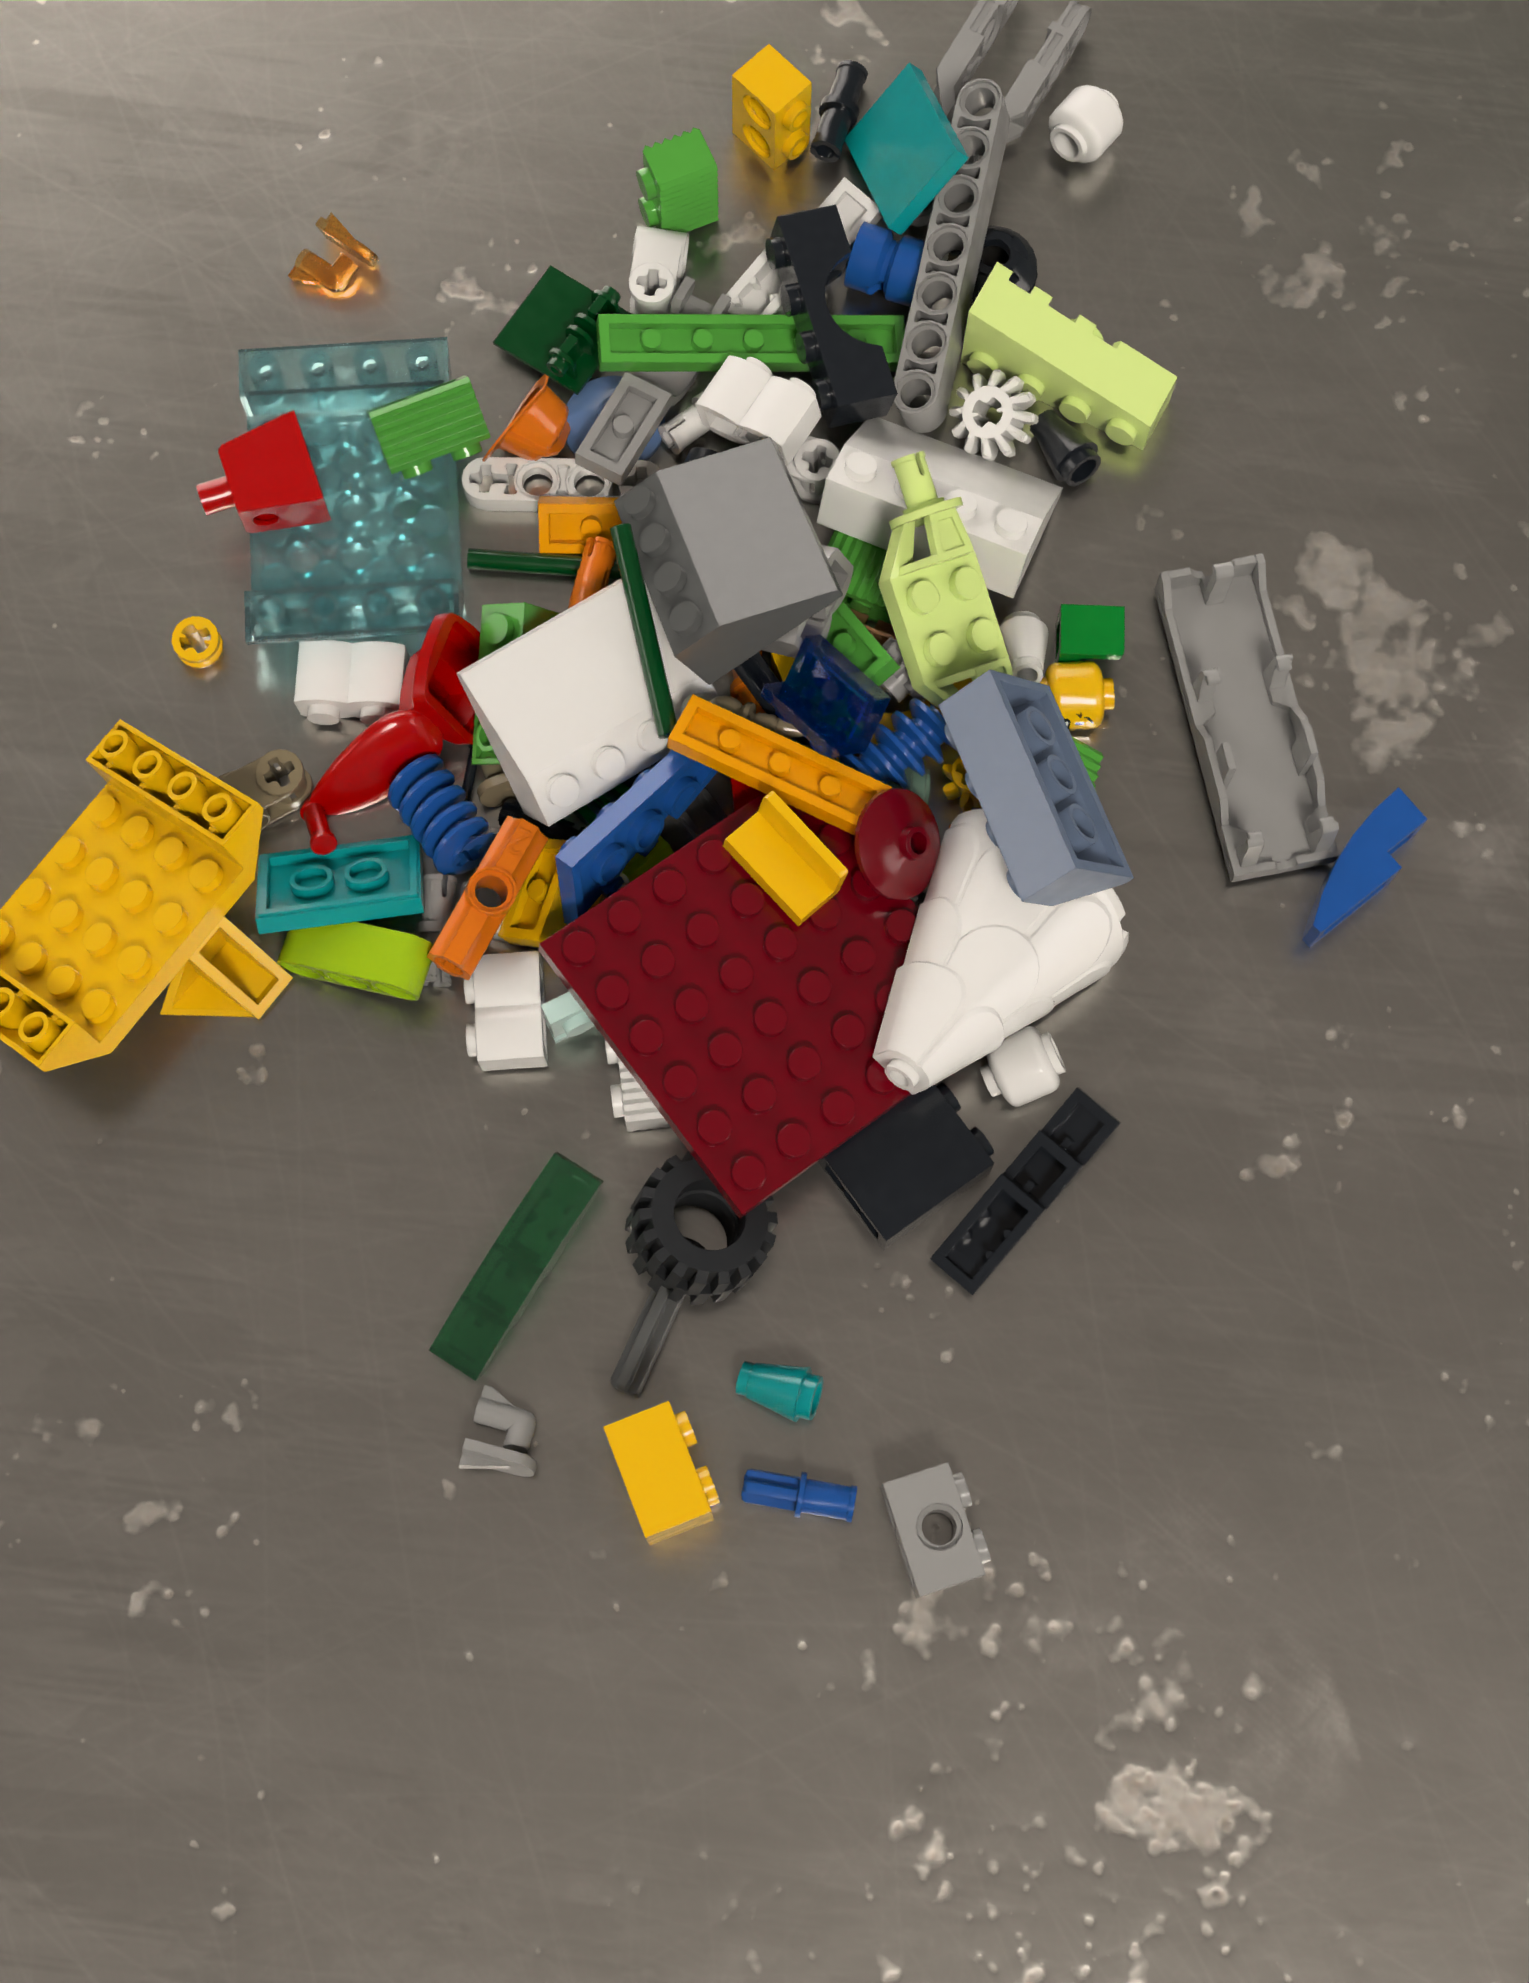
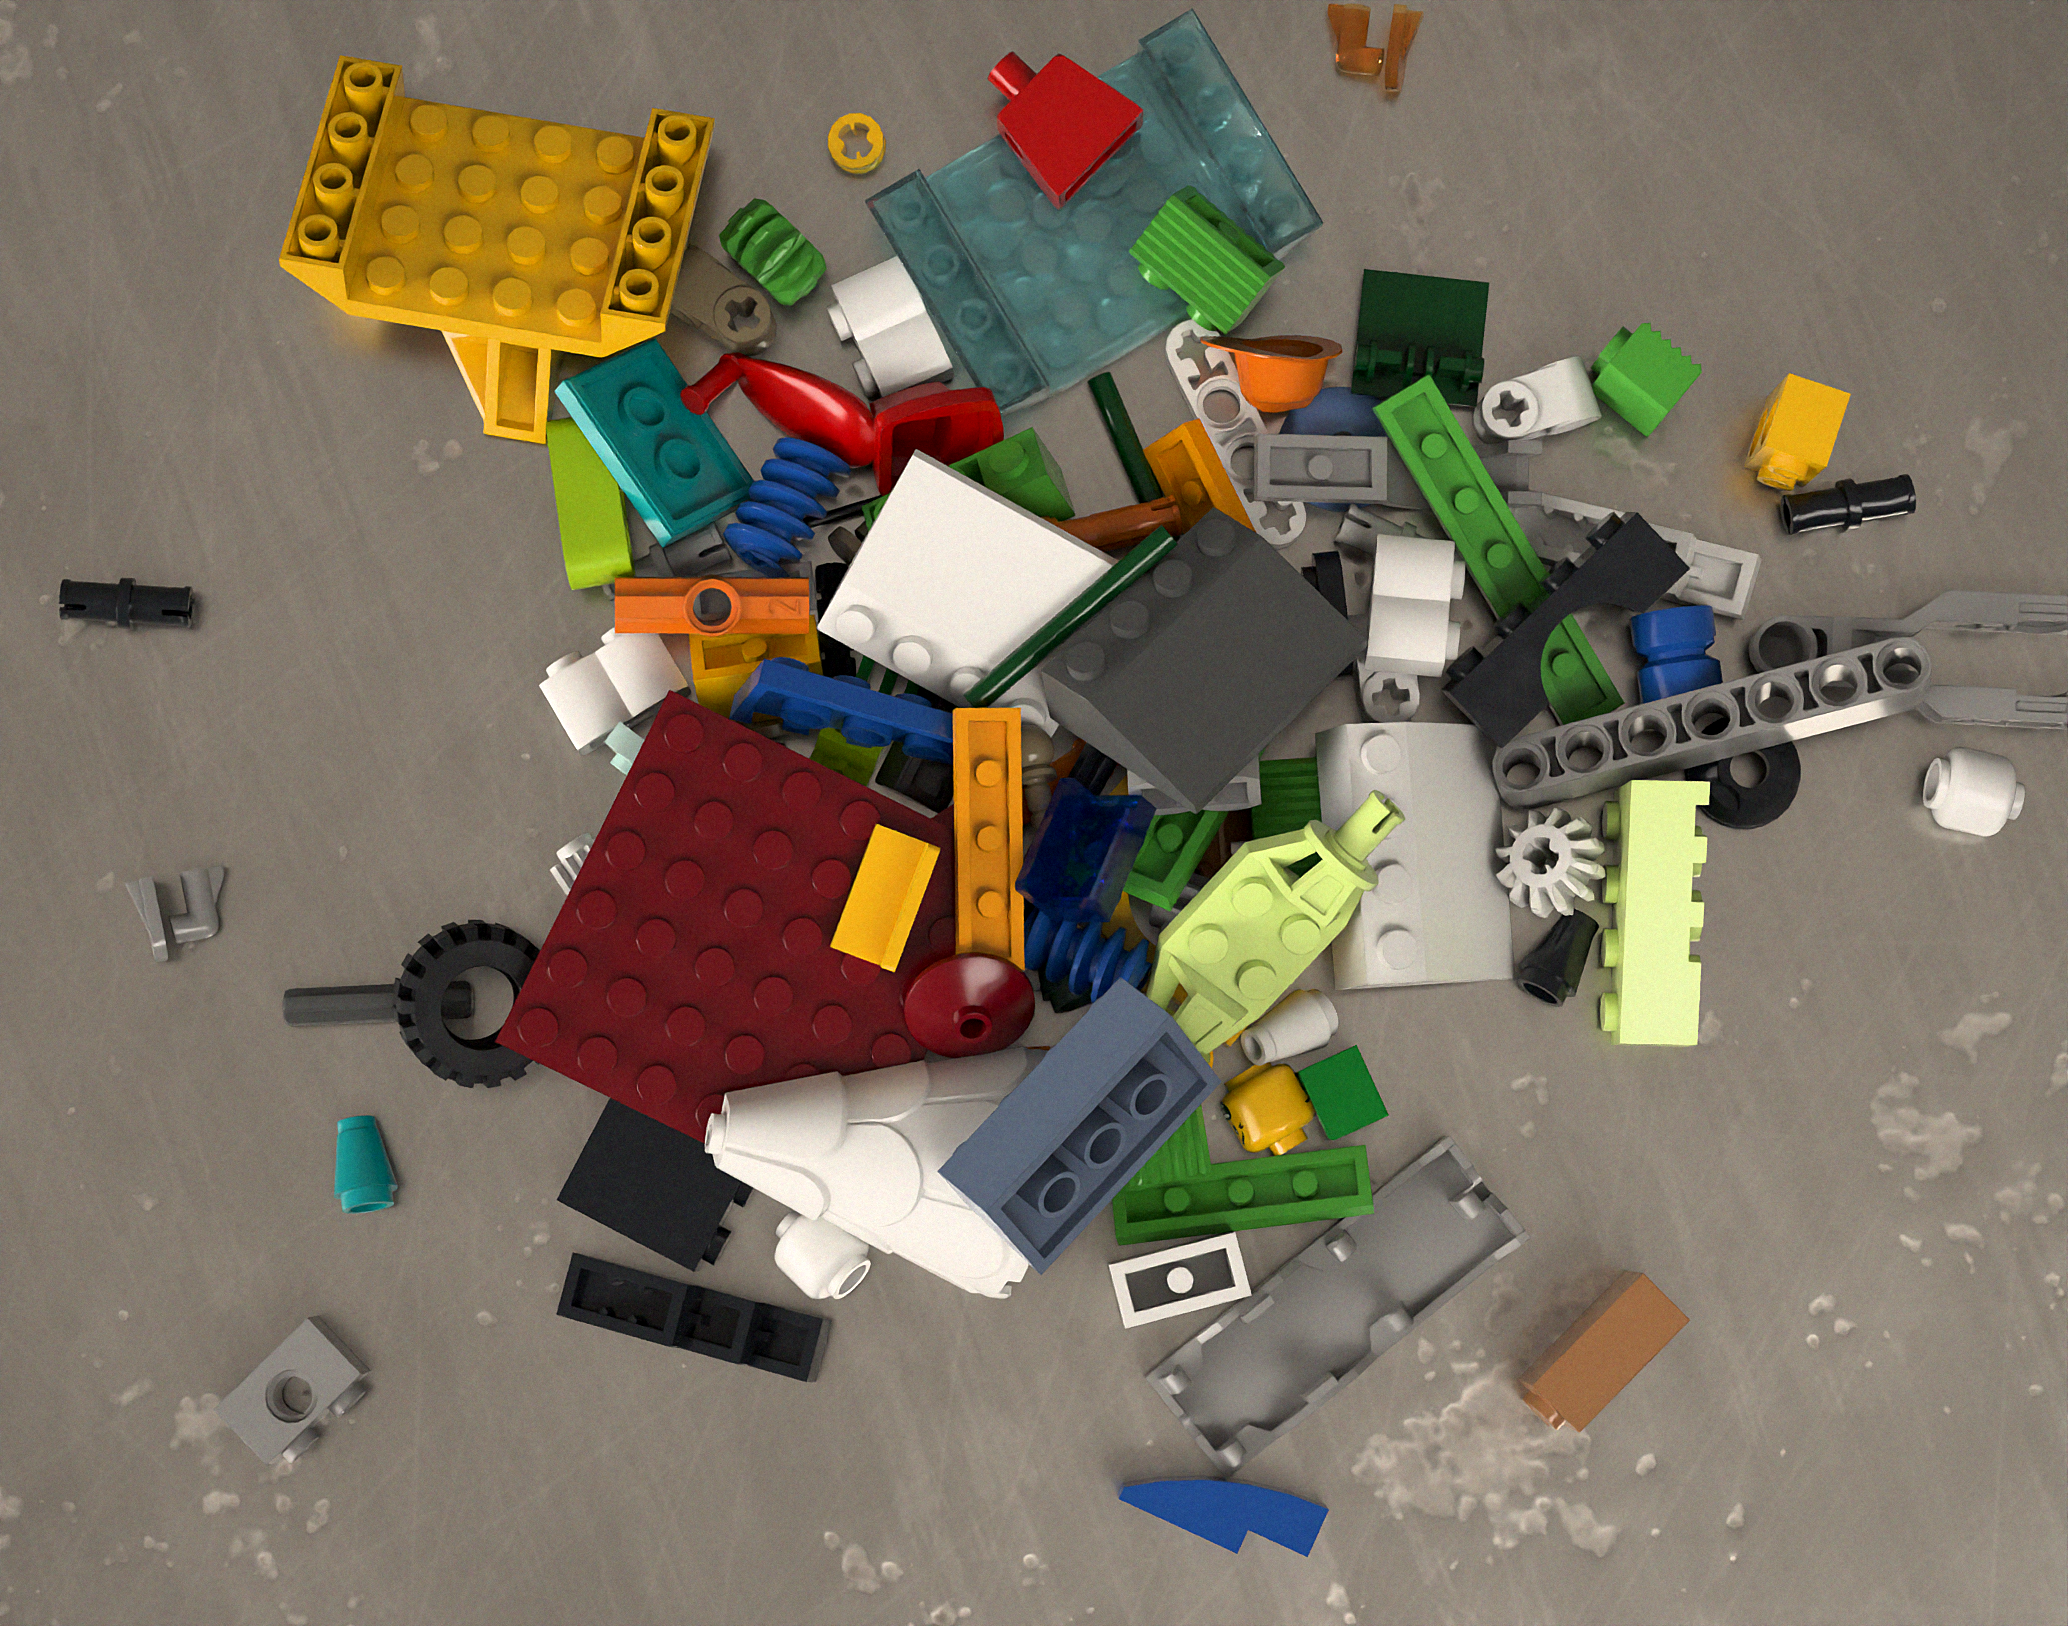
camera: 65 degrees right, 10 degrees up
clear green slope [429,1152,604,1381] -> none
yellow brick [603,1401,720,1546] -> none
blue axle [741,1468,857,1523] -> none
teal tile [845,62,969,235] -> none
none -> black pin [59,578,194,629]
none -> bright green gear [719,198,827,306]
none -> white brick [1108,1231,1252,1329]
none -> bright green plate [1112,1145,1375,1246]
none -> medium nougat brick [1518,1270,1690,1433]

